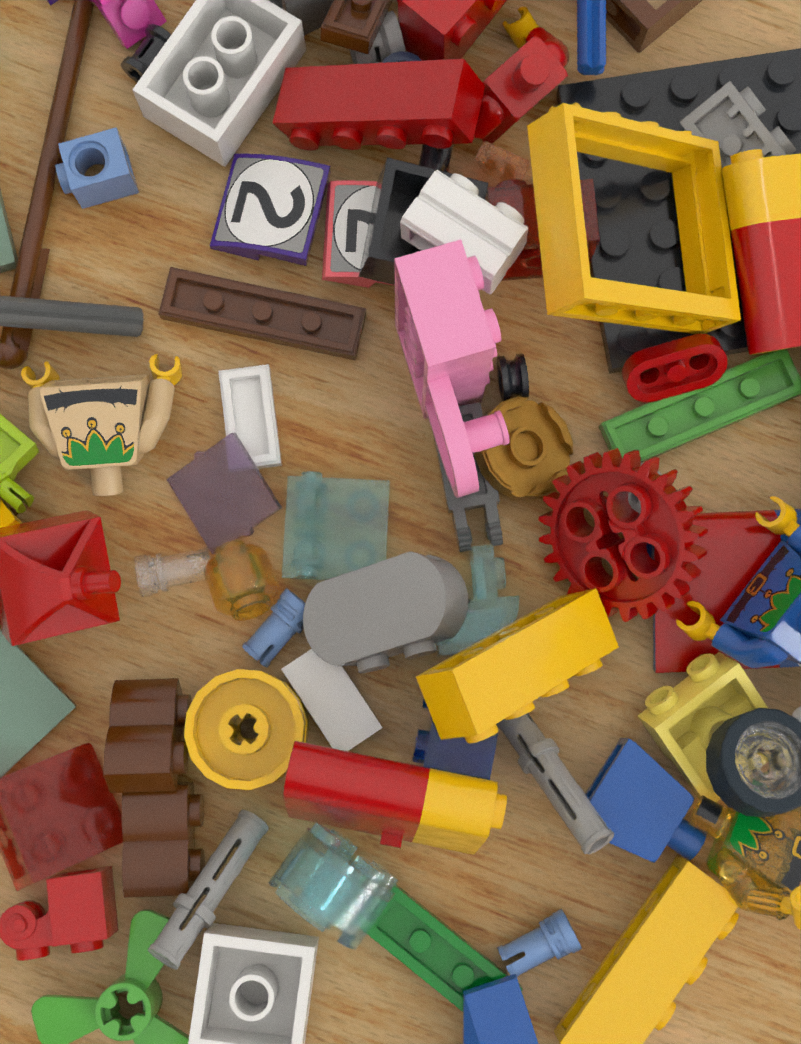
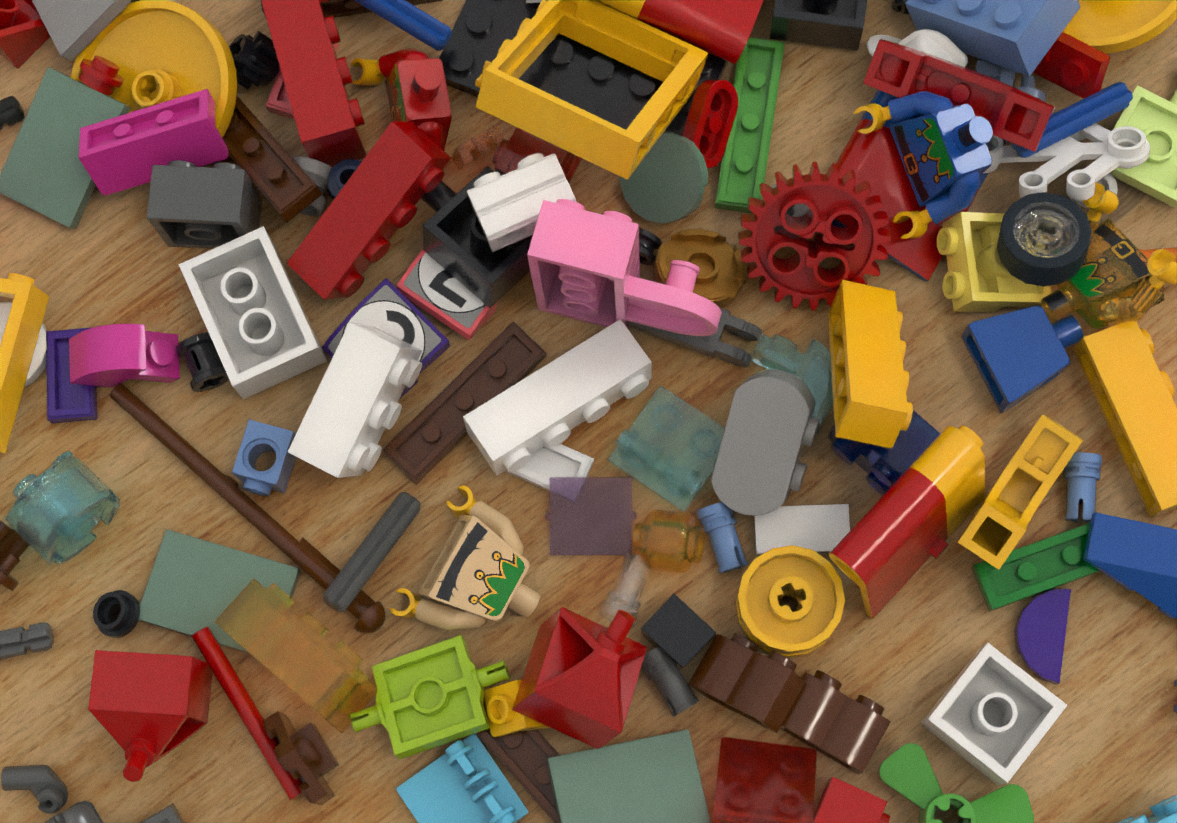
camera: 50 degrees left, 5 degrees down
light grey pin [148,810,269,970] -> none
clear light blue brick [268,822,398,950] -> none
light grey pin [496,713,614,855] -> none
none -> white brick [288,322,422,478]
none -> white brick [463,319,652,476]
none -> sand green tile [620,131,708,224]
none -> black panel [641,593,716,667]
none -> dark grey pin [641,646,699,717]
none -> yellow arch [957,413,1083,570]
none -> dark purple tile [1014,589,1071,685]

